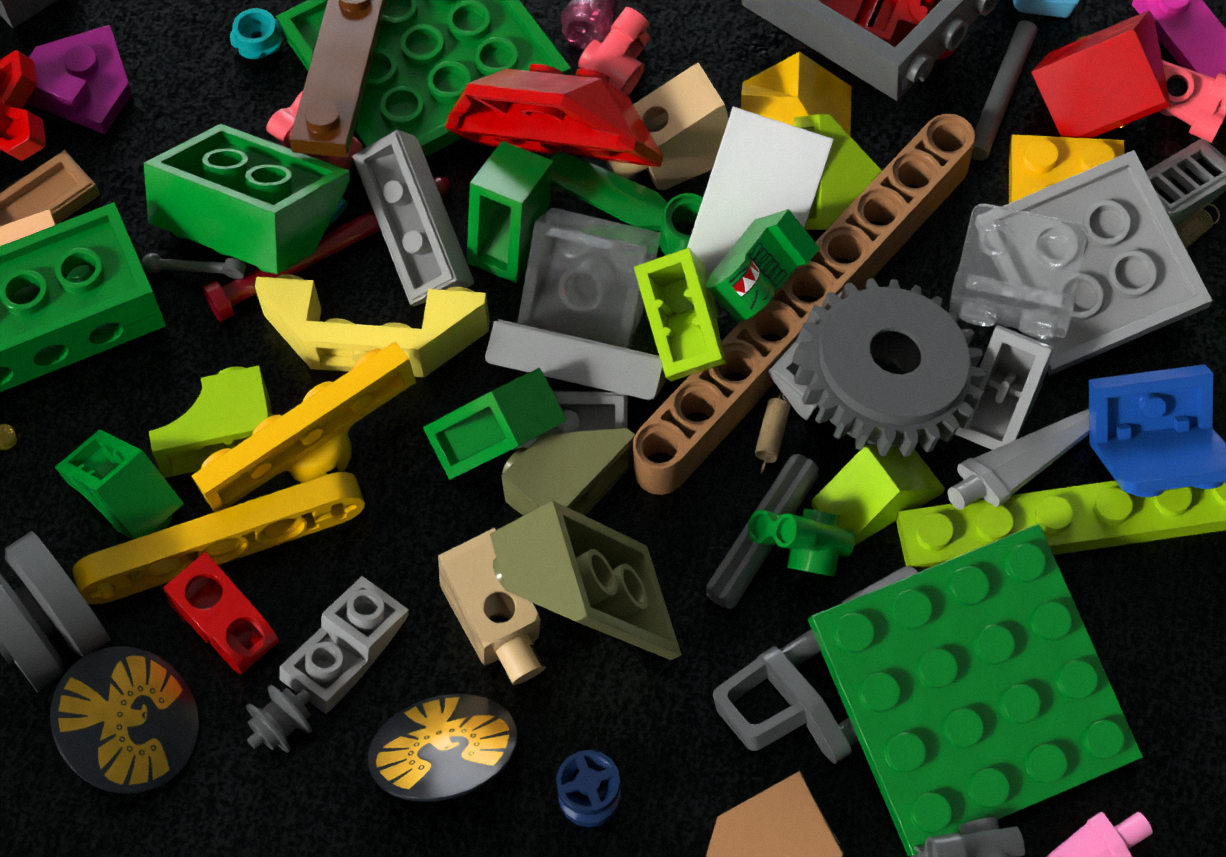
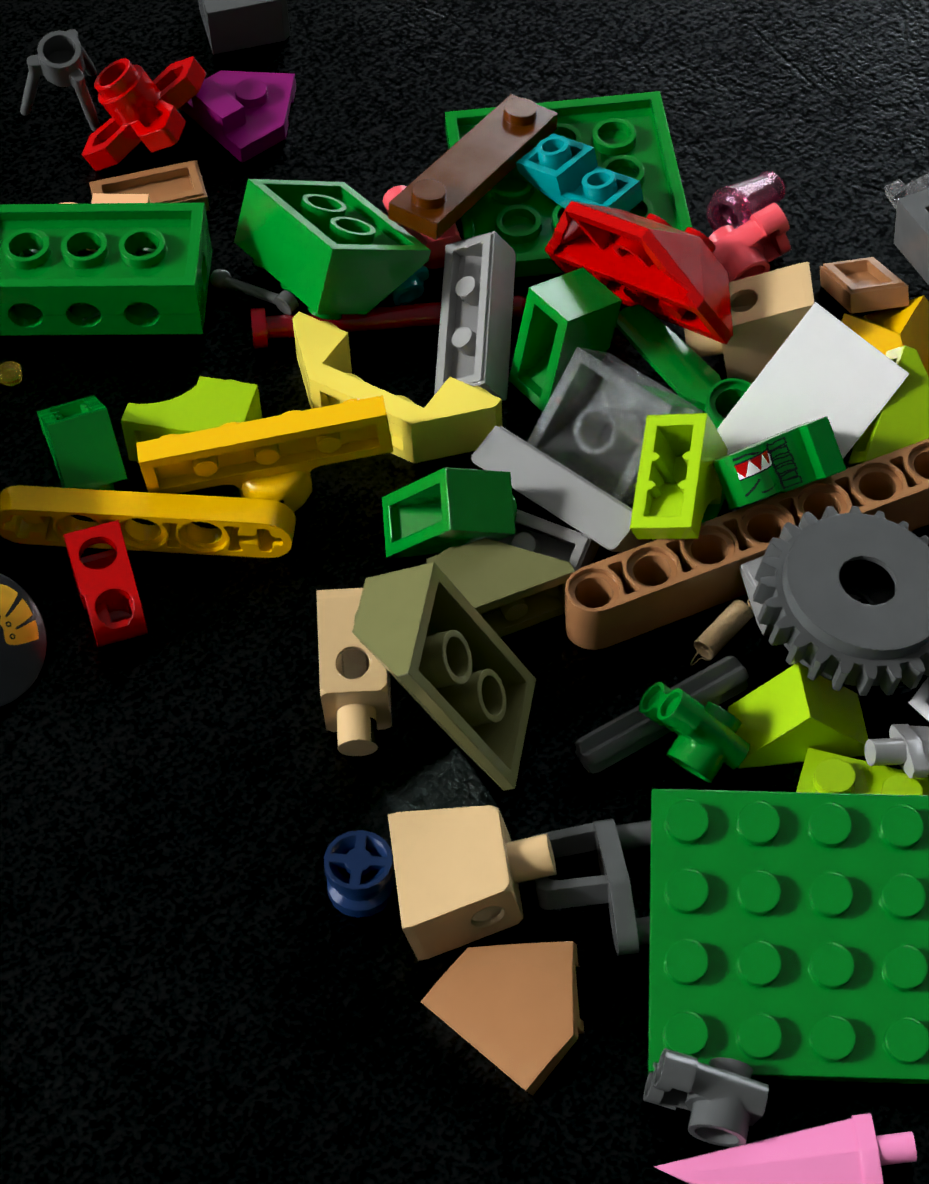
camera: 25 degrees right, 10 degrees down
teal plate [230,8,282,59] -> none
dark grey wheel [246,685,312,753] -> none
light grey slope [280,576,409,714] -> none
shield [367,694,518,802] -> none
none -> tan torso [388,805,557,961]
none -> teal slope [516,133,643,212]
none -> medium nougat tile [819,257,909,314]

